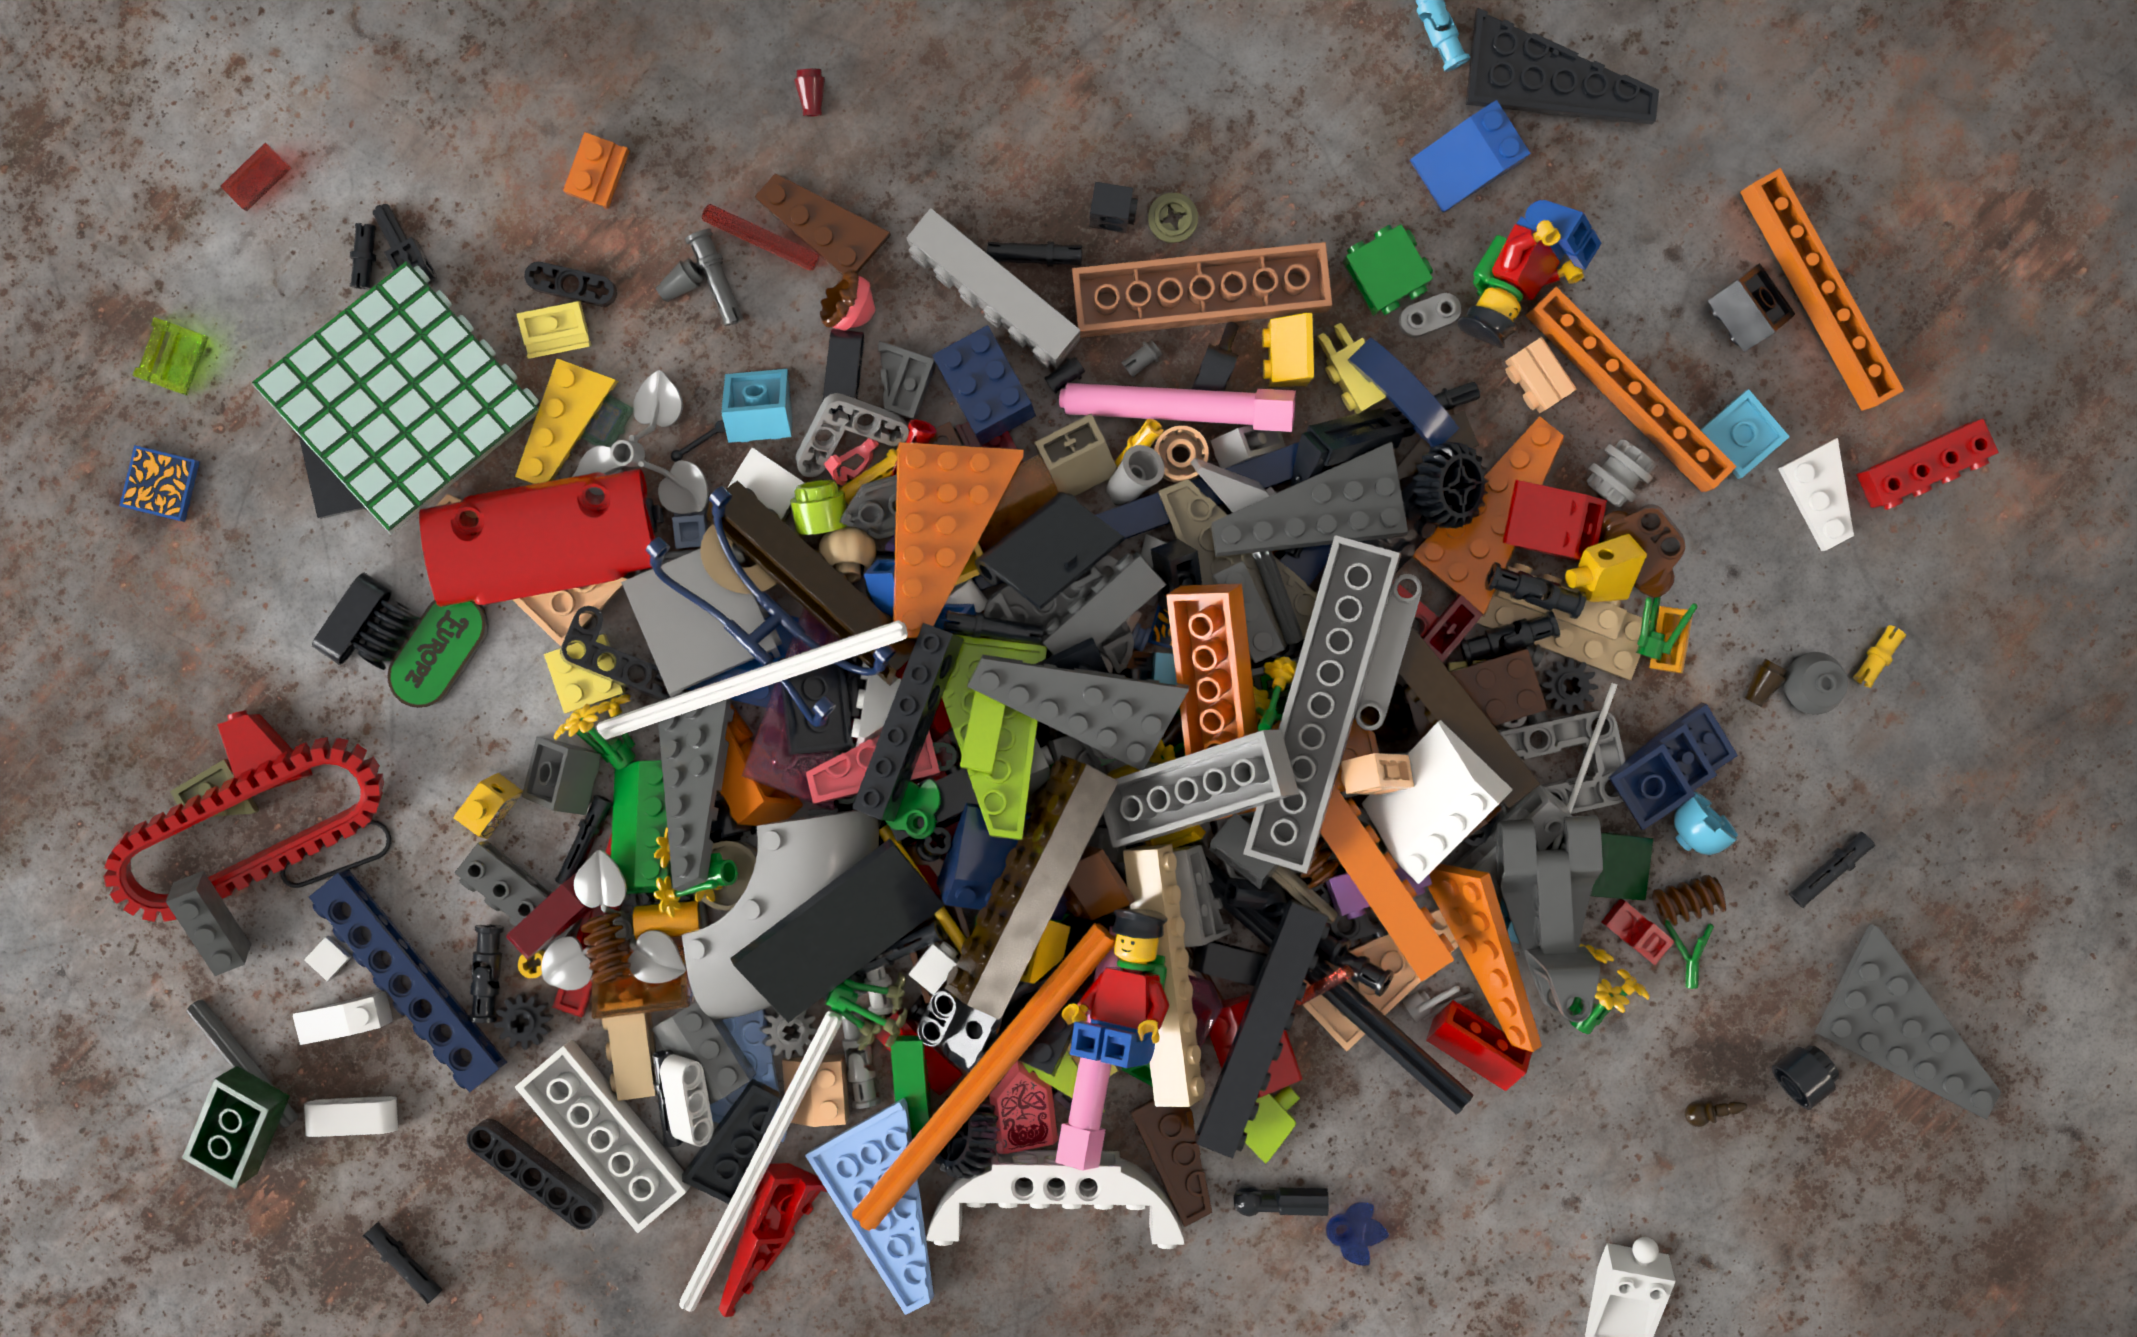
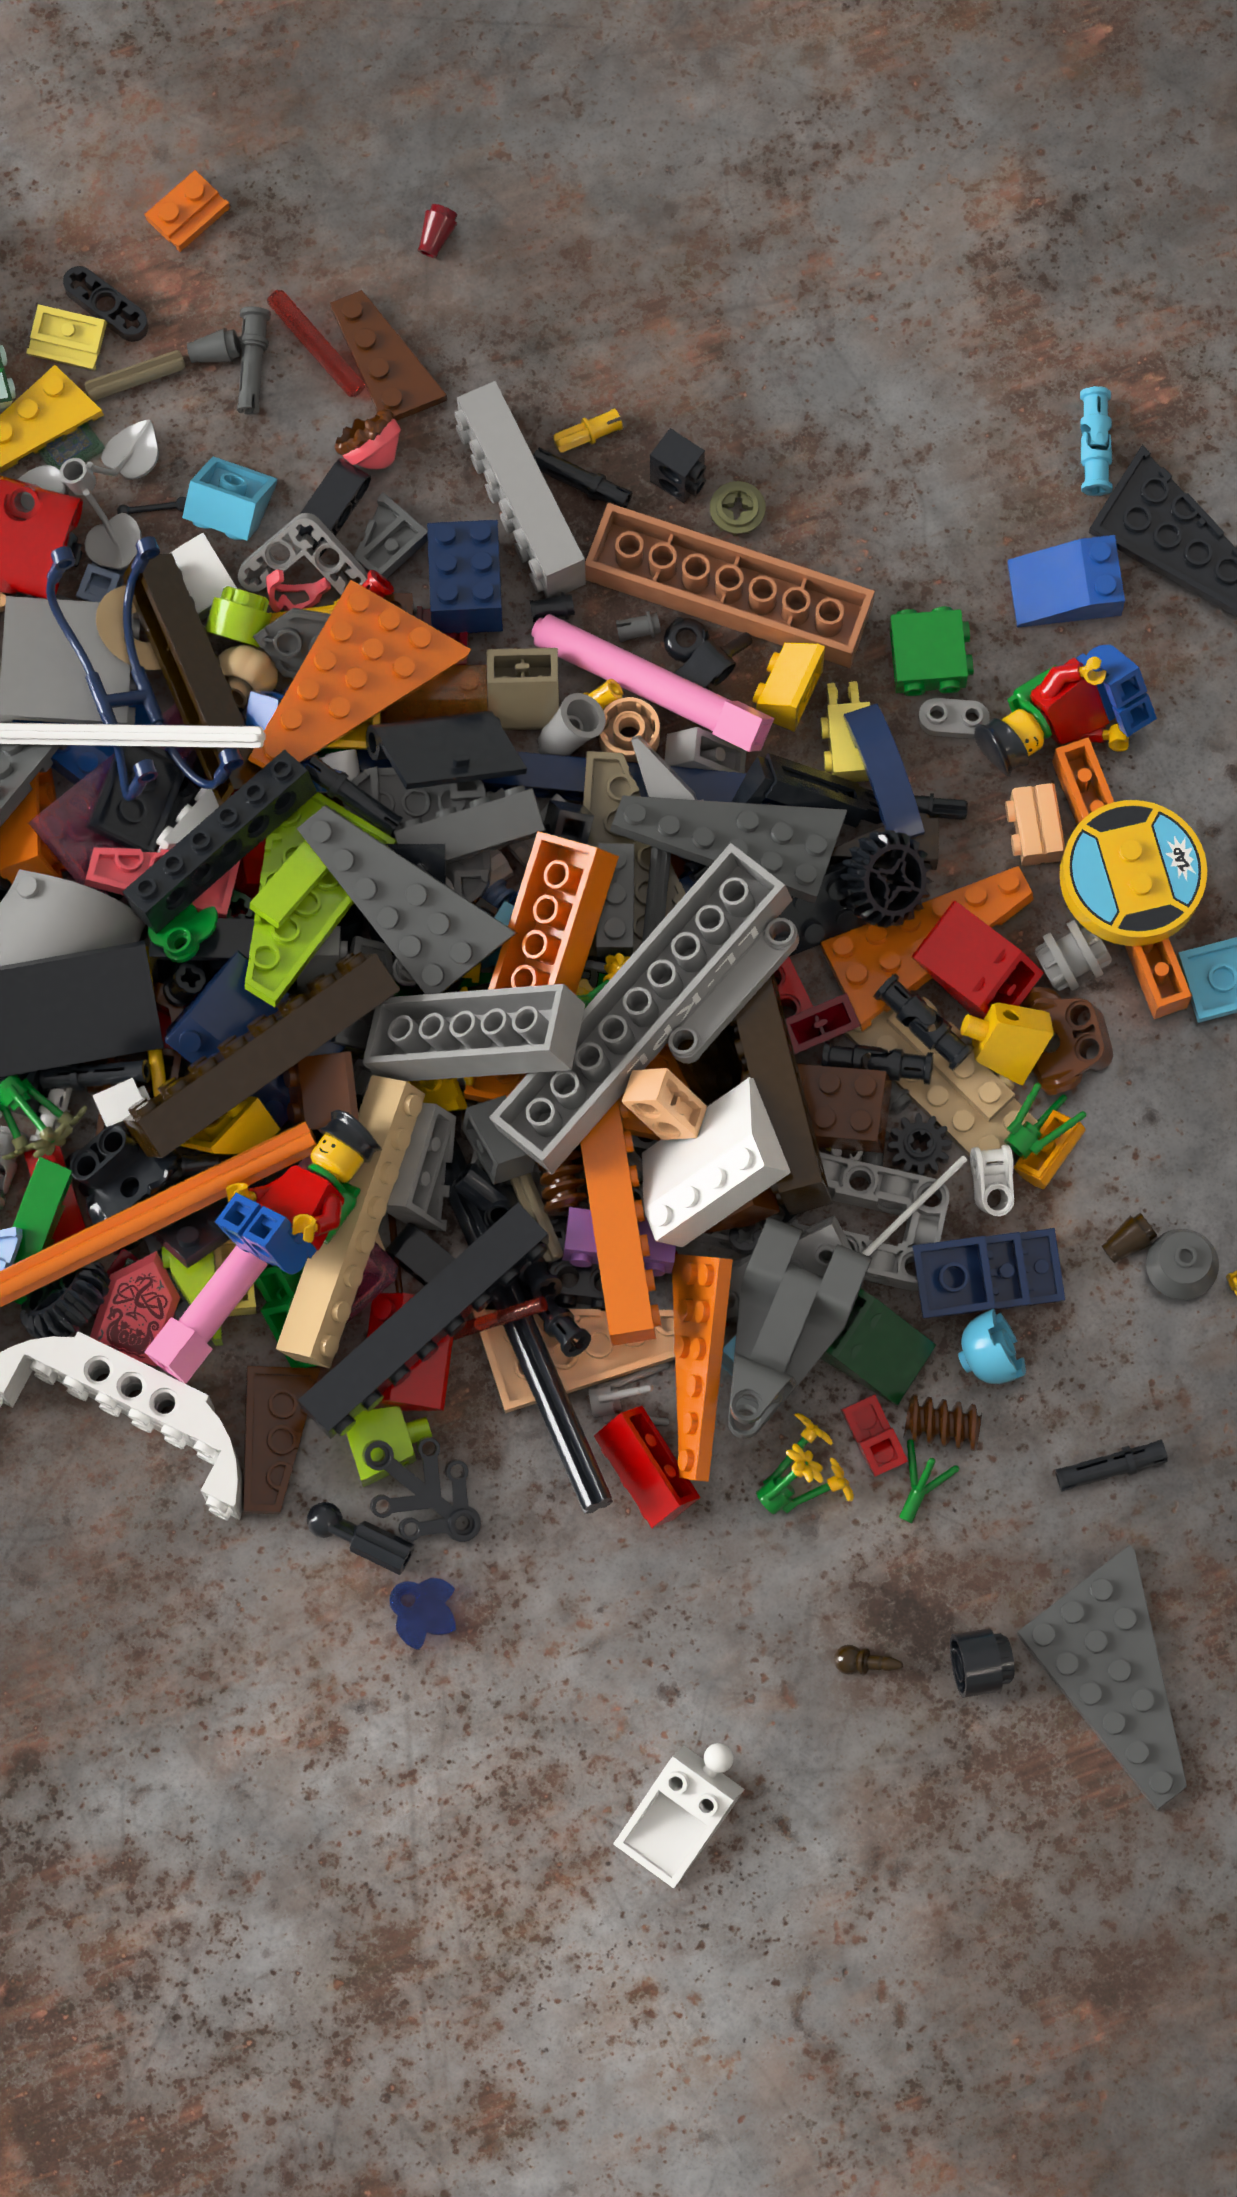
camera: 30 degrees right, 15 degrees down
none -> dark tan axle [84,350,185,401]
none -> black plant [362,1437,481,1542]
none -> yellow axle [553,408,623,453]
none -> black piece [664,617,710,663]
none -> white piece [970,1144,1015,1216]
none -> brick [1060,800,1207,946]

